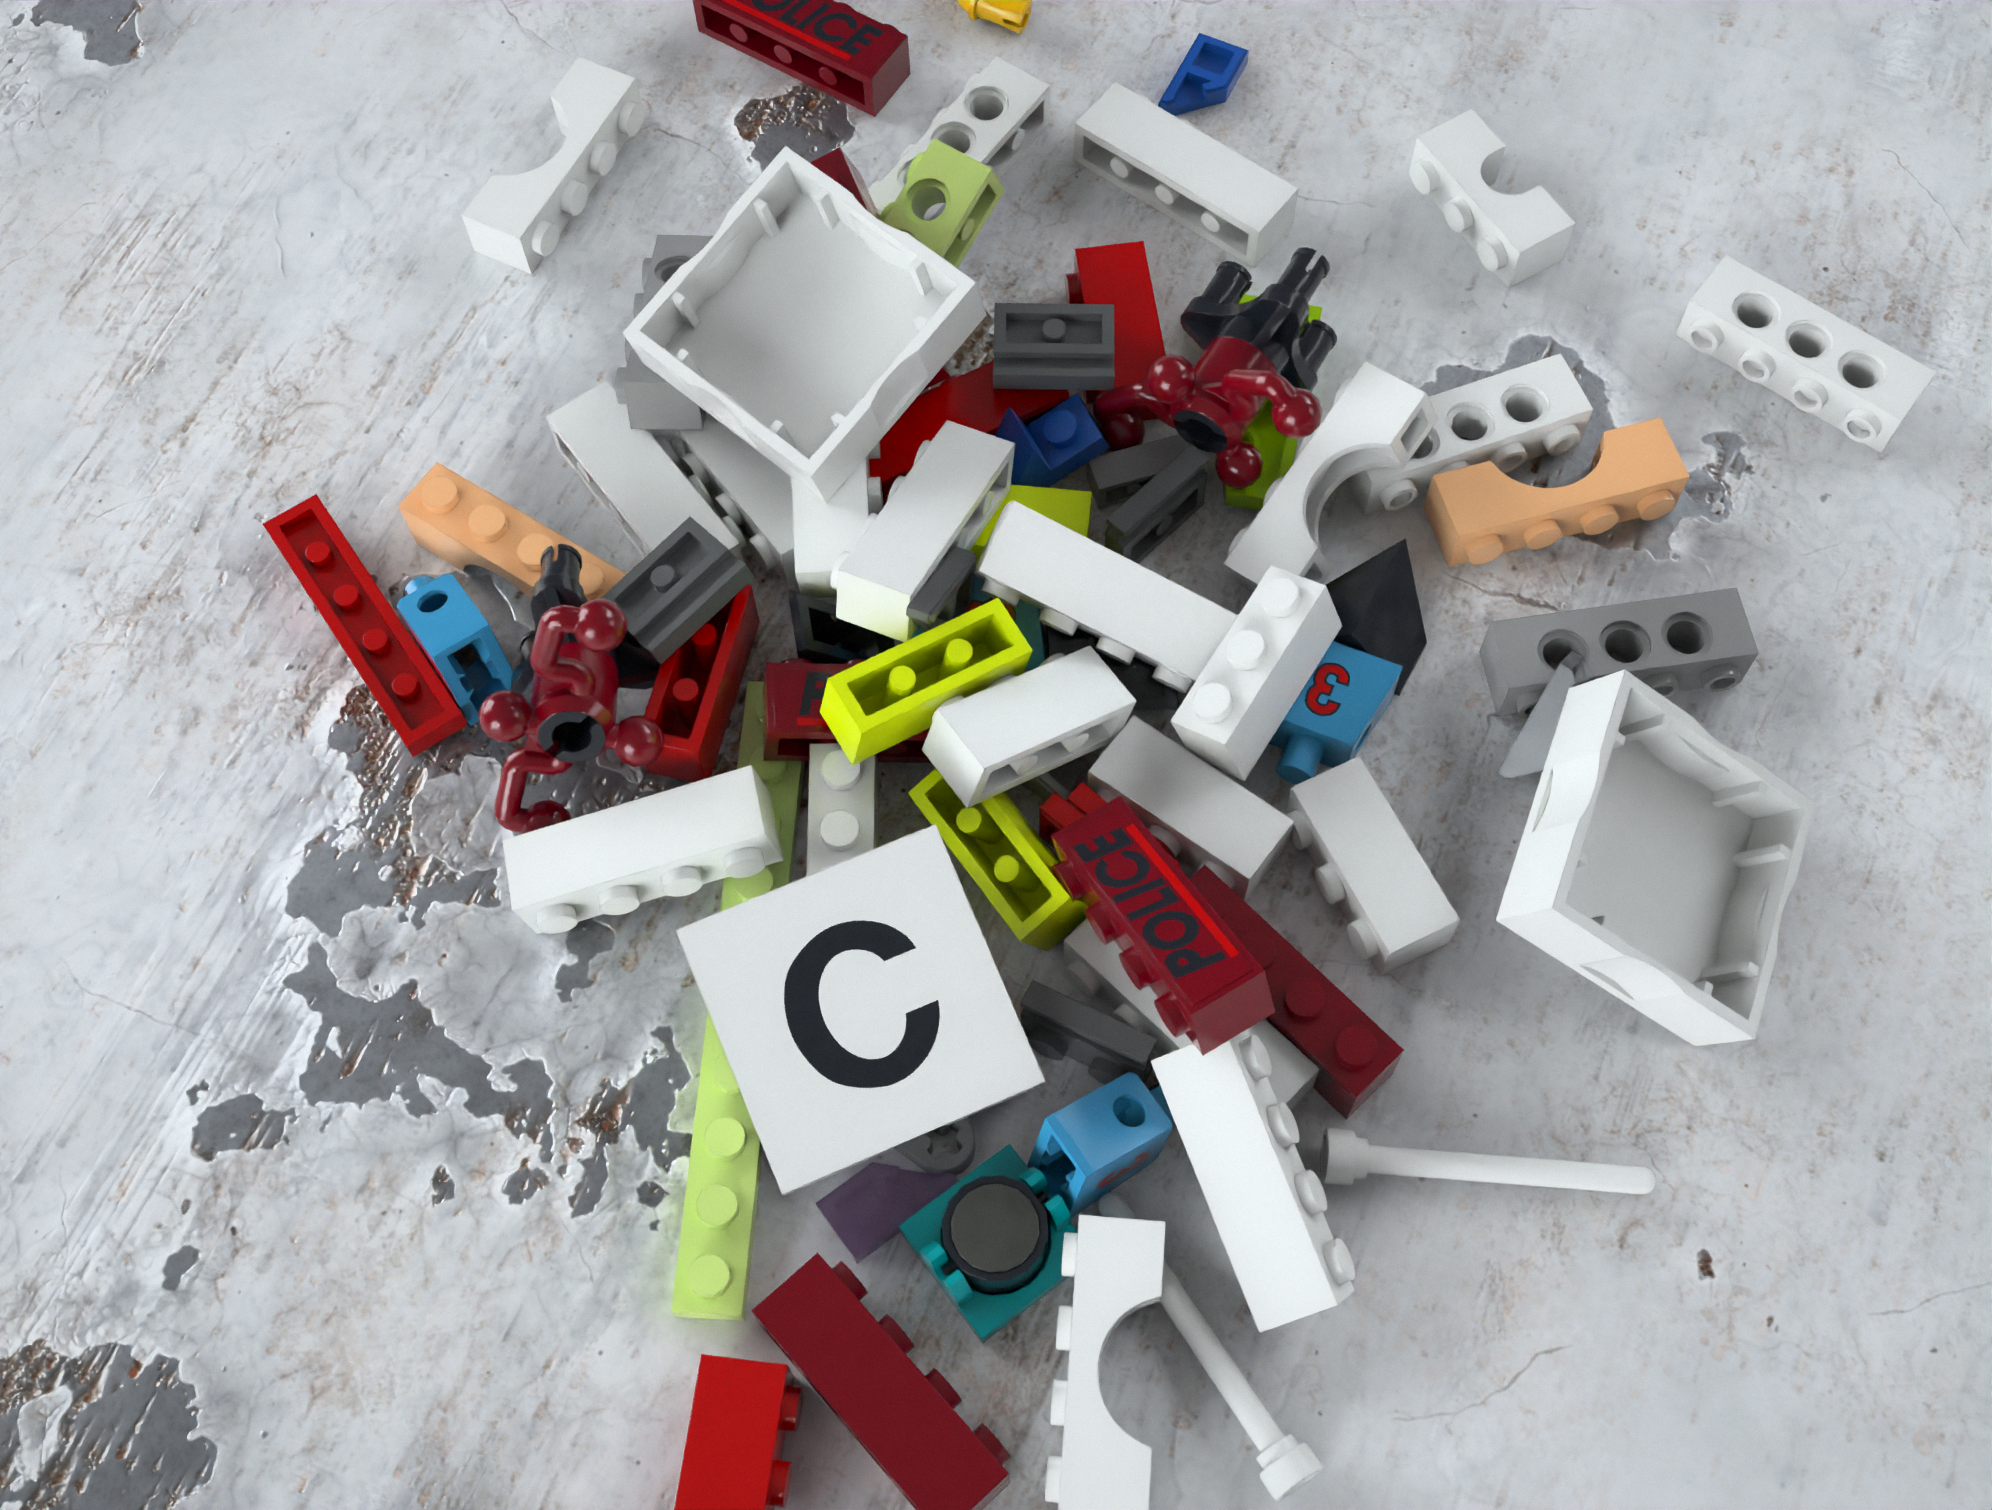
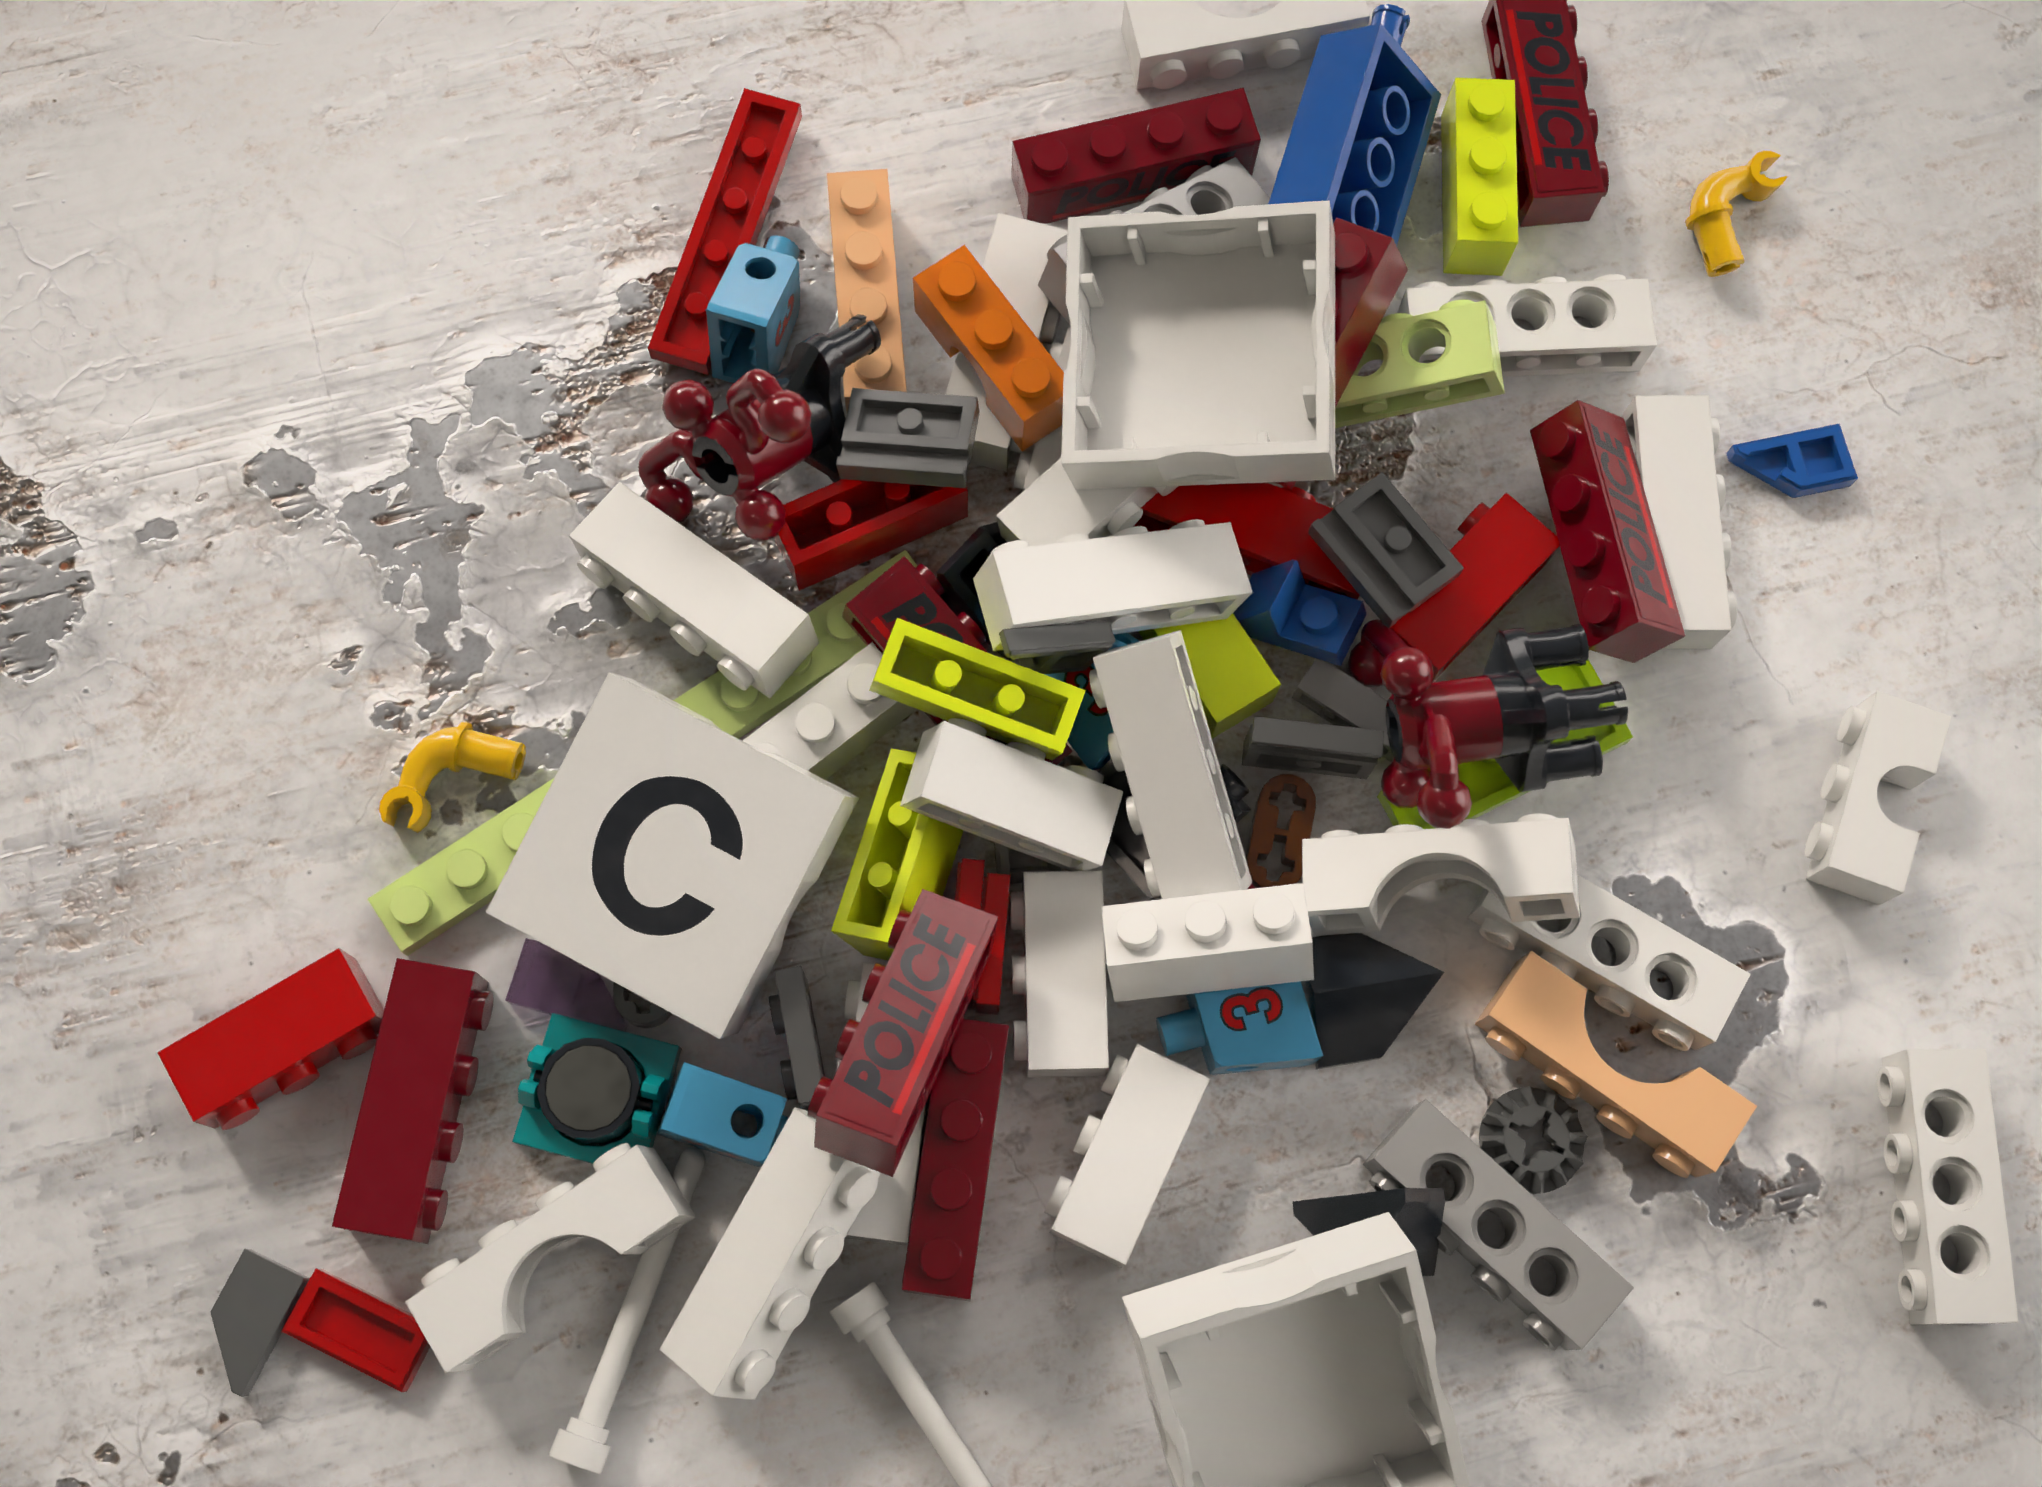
camera: 45 degrees right, 10 degrees up
none -> yellow piece [379,722,526,833]
none -> orange arch [913,245,1064,452]
none -> dark red brick [1011,87,1261,224]
none -> reddish brown beam [1245,774,1316,888]
none -> blue brick [1268,4,1441,246]
none -> neon yellow brick [1441,77,1518,276]
none -> dark grey gear [1479,1086,1588,1194]
none -> dark red brick [1530,400,1685,663]

